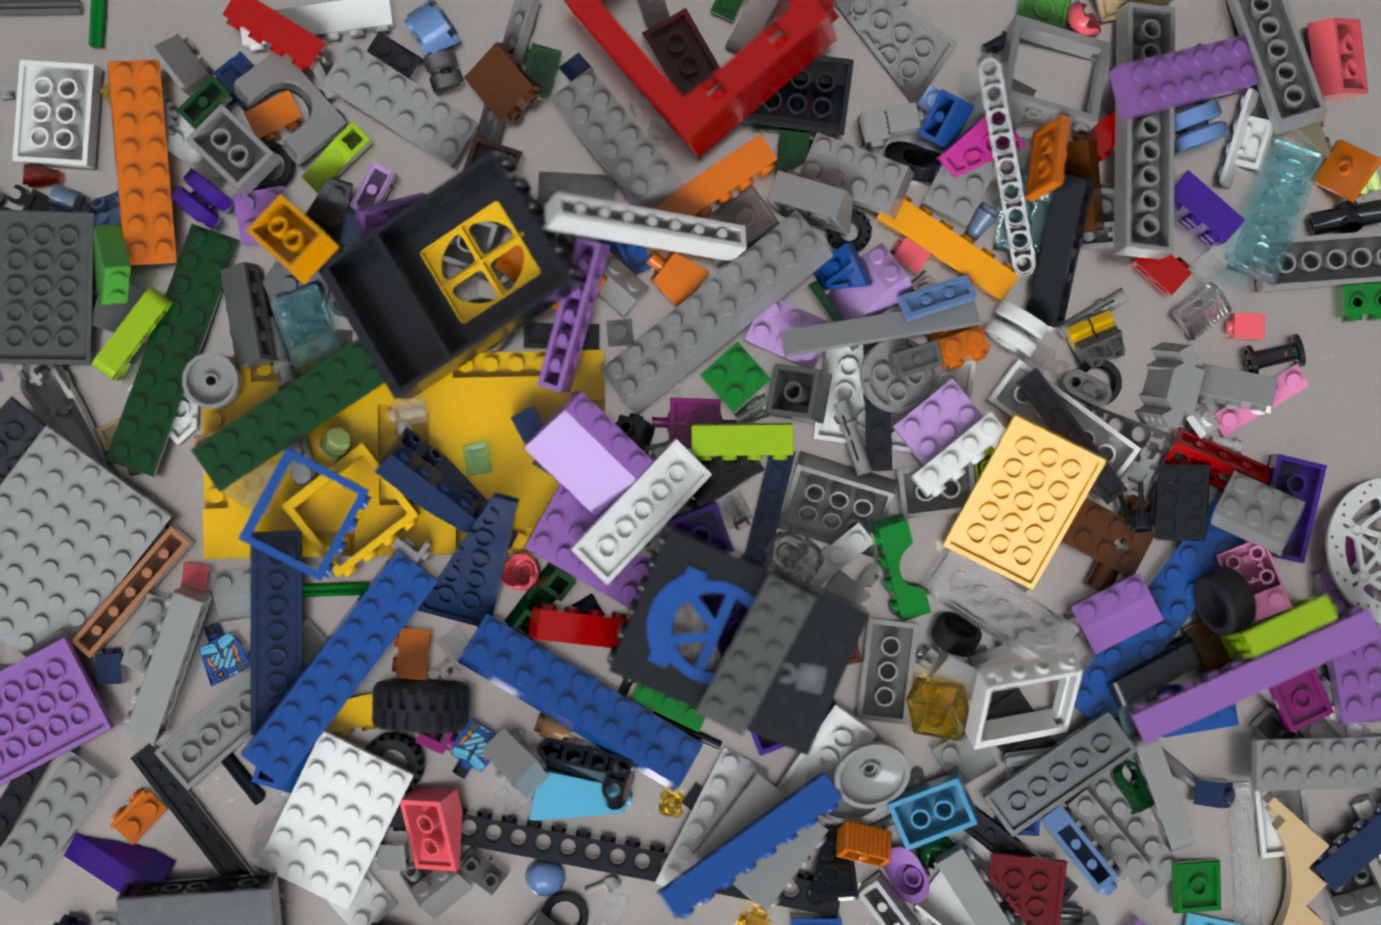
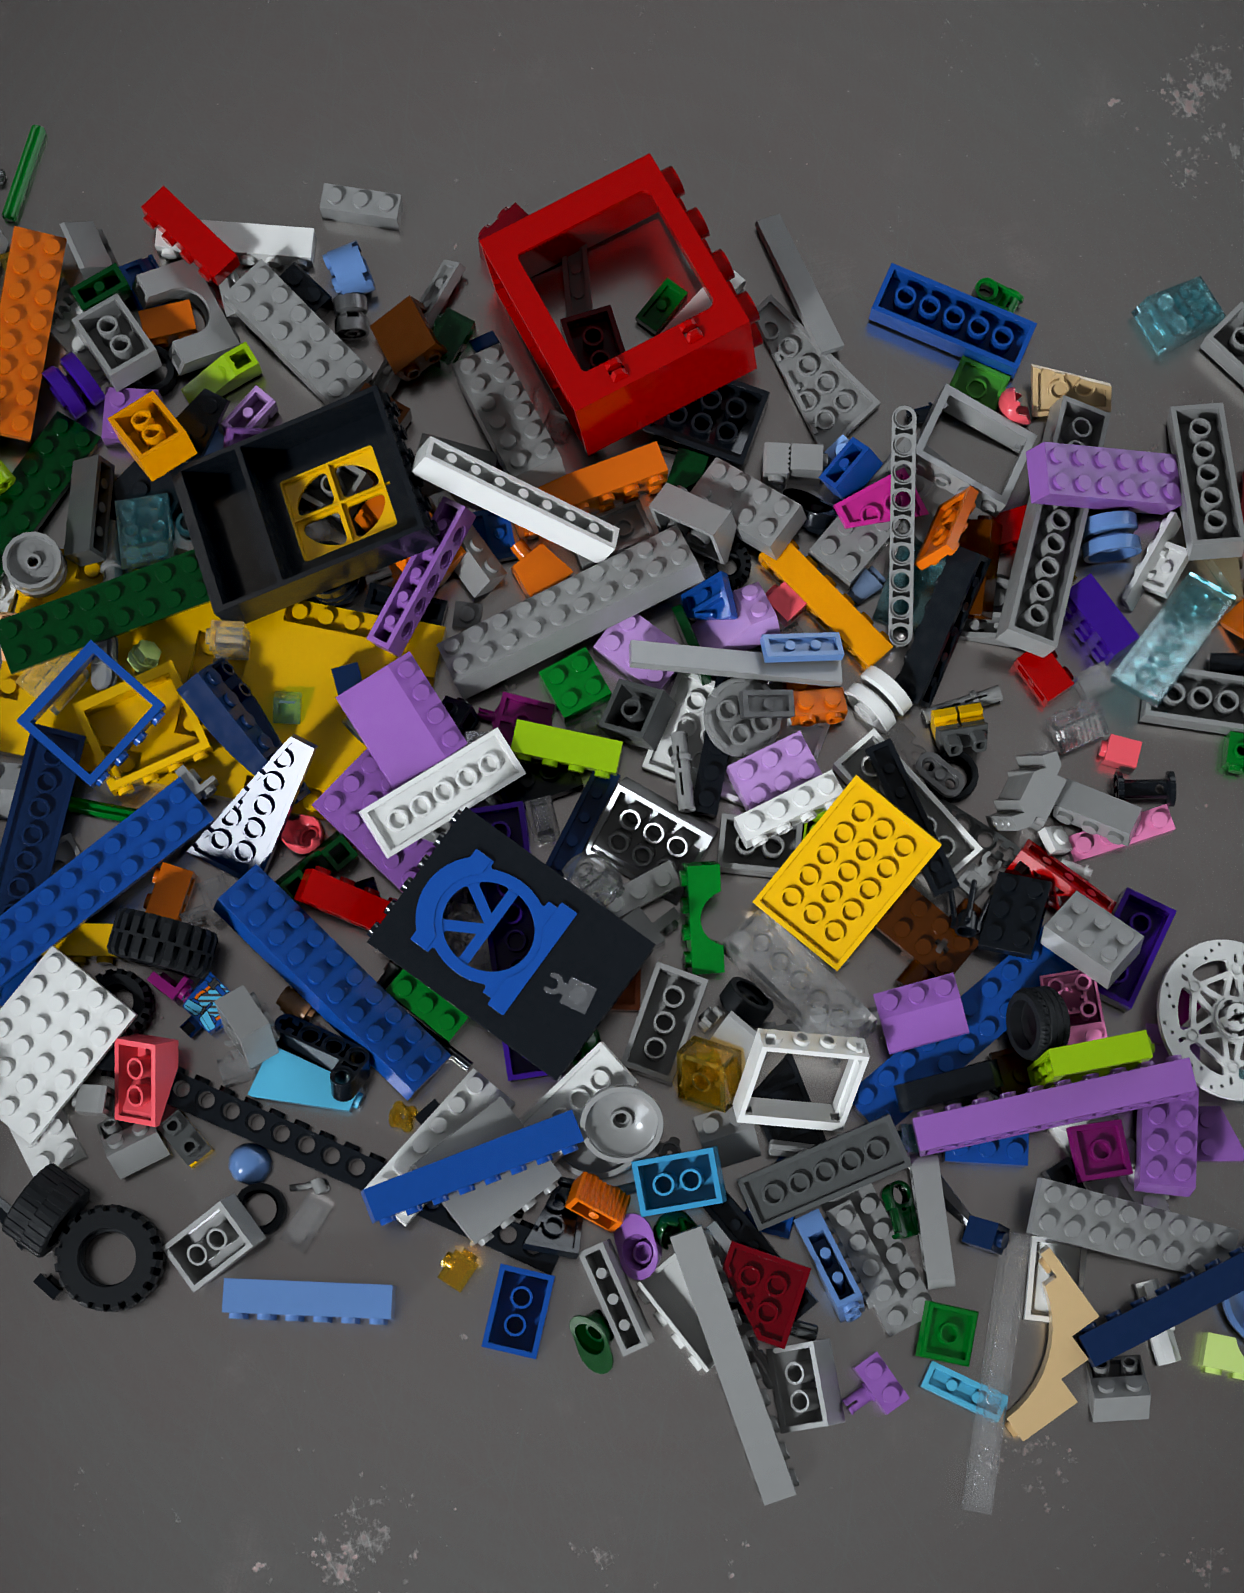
camera: 15 degrees right, 10 degrees down
dark grey brick [696,571,816,736] -> none

